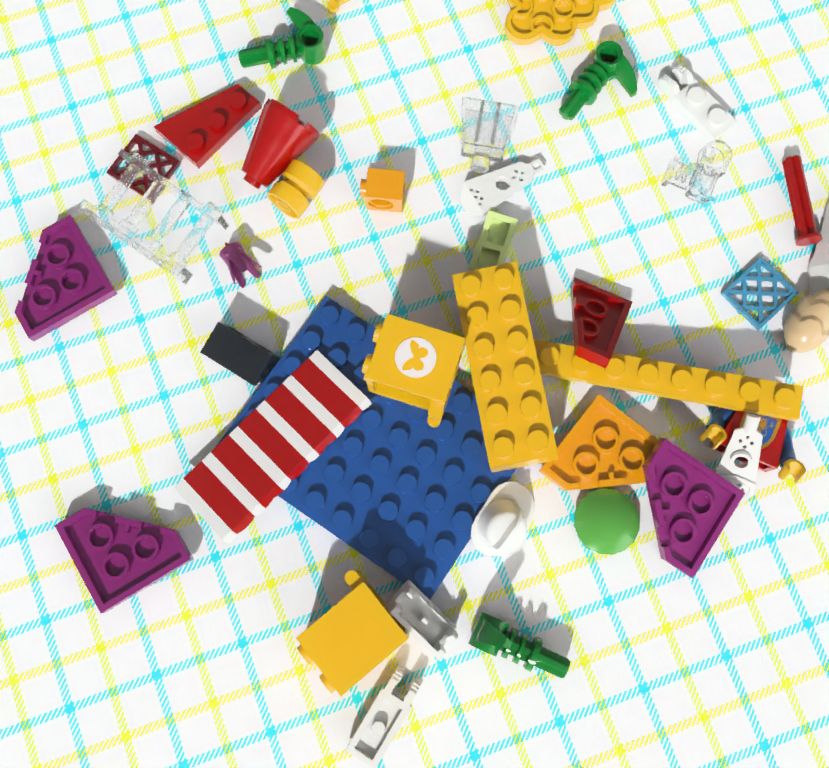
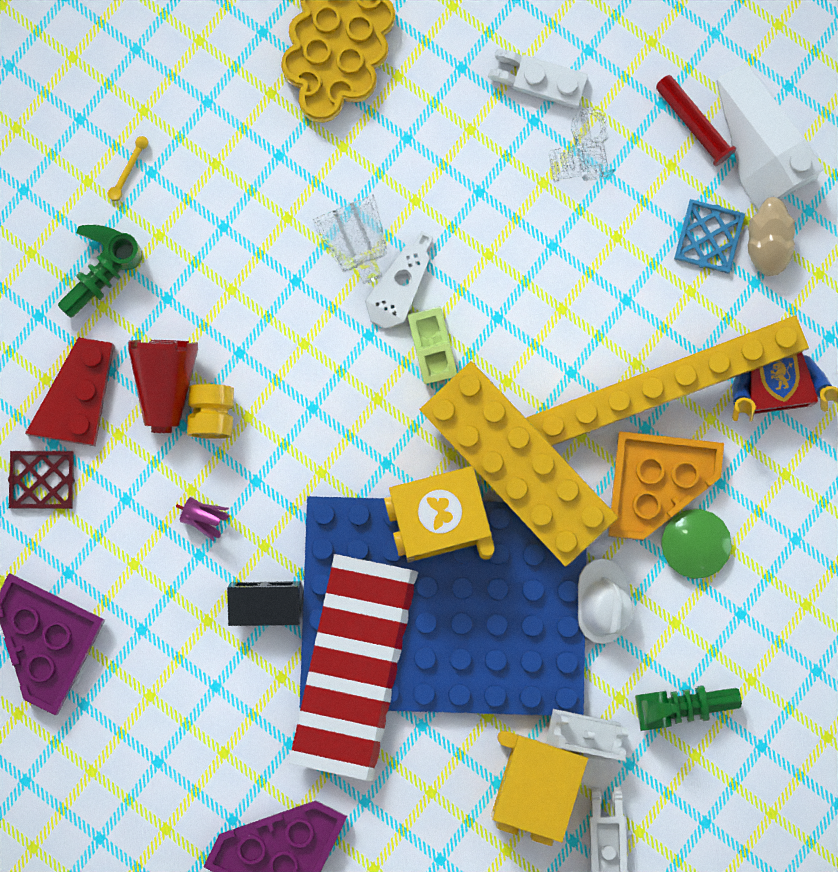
camera: 30 degrees left, 5 degrees up
clear fence [77,149,229,285] -> none
light orange brick [360,168,405,212] -> none
green piece [559,41,637,120] -> none
red wing [570,277,633,368] -> none
magenta plate [642,438,745,578] -> none
white piece [715,413,763,507] -> none

